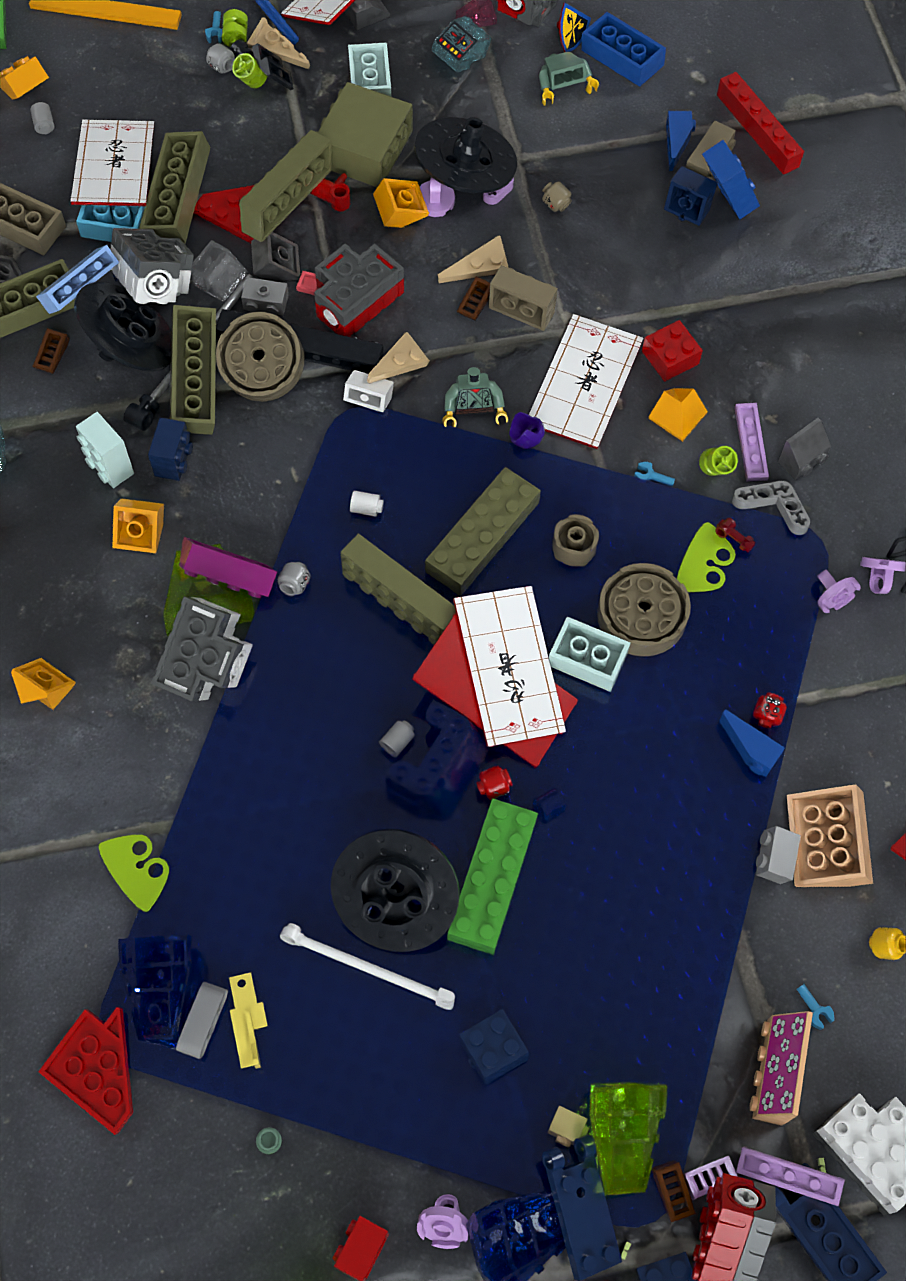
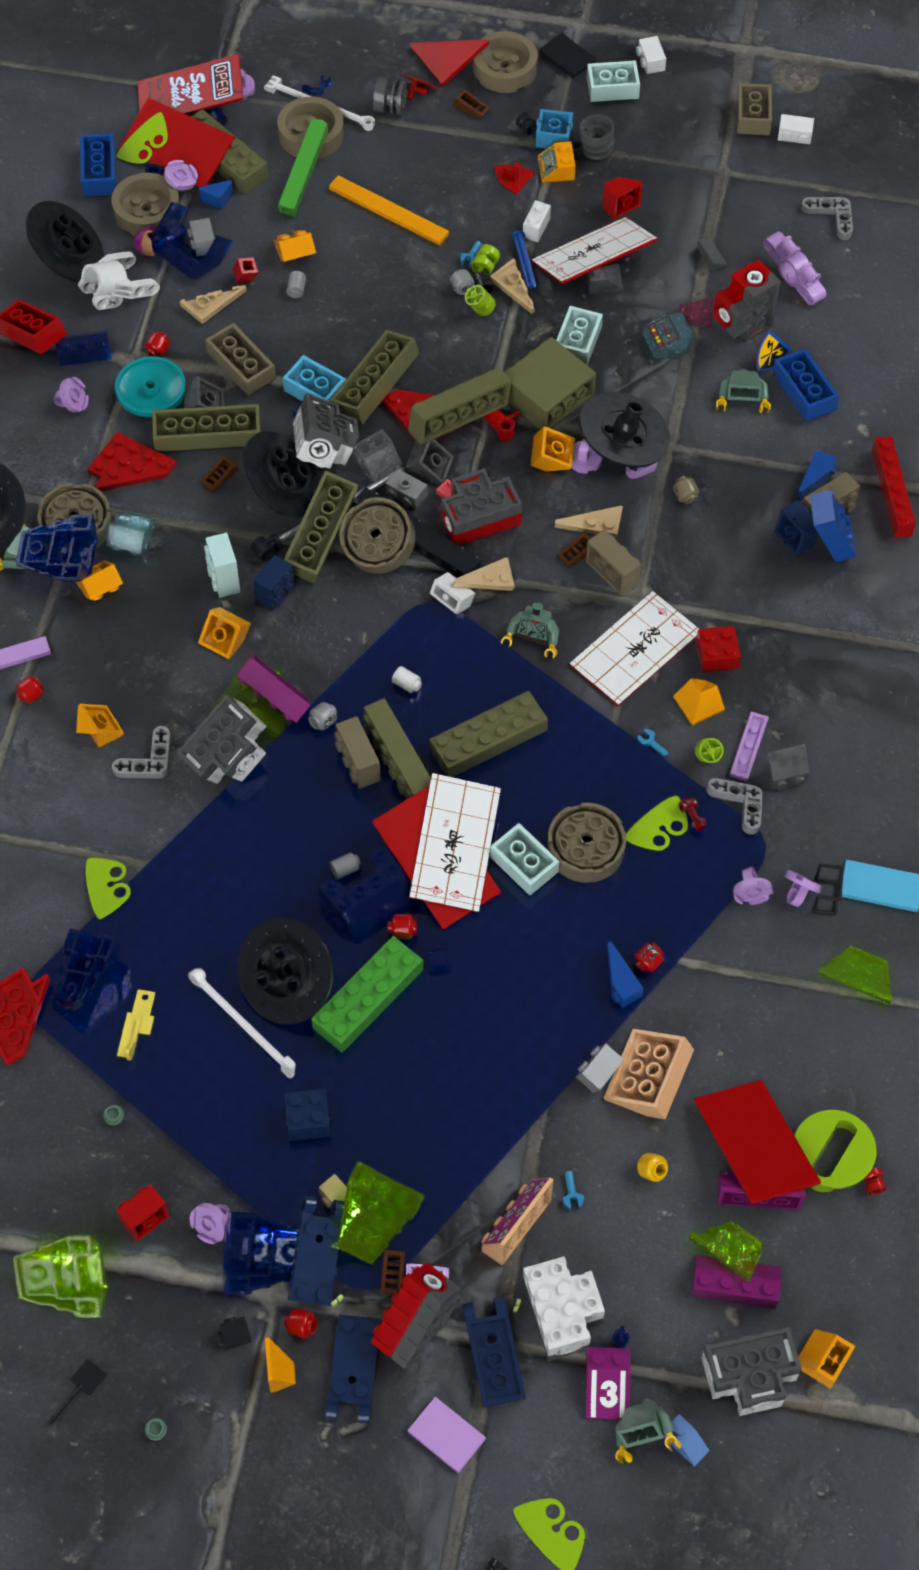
camera: 25 degrees right, 5 degrees down
light blue brick [36,245,119,314] -> none
white piece [71,120,154,206] -> none
light grey beam [176,982,228,1059] -> none
black slope [252,43,294,90] -> none
dark purple hair [509,412,545,449] -> none
dark tan brick [552,514,599,566] -> none
lavender tile [736,1147,845,1206] -> none
none -> light grey beam [112,726,171,779]
none -> dark tan brick [334,716,380,789]

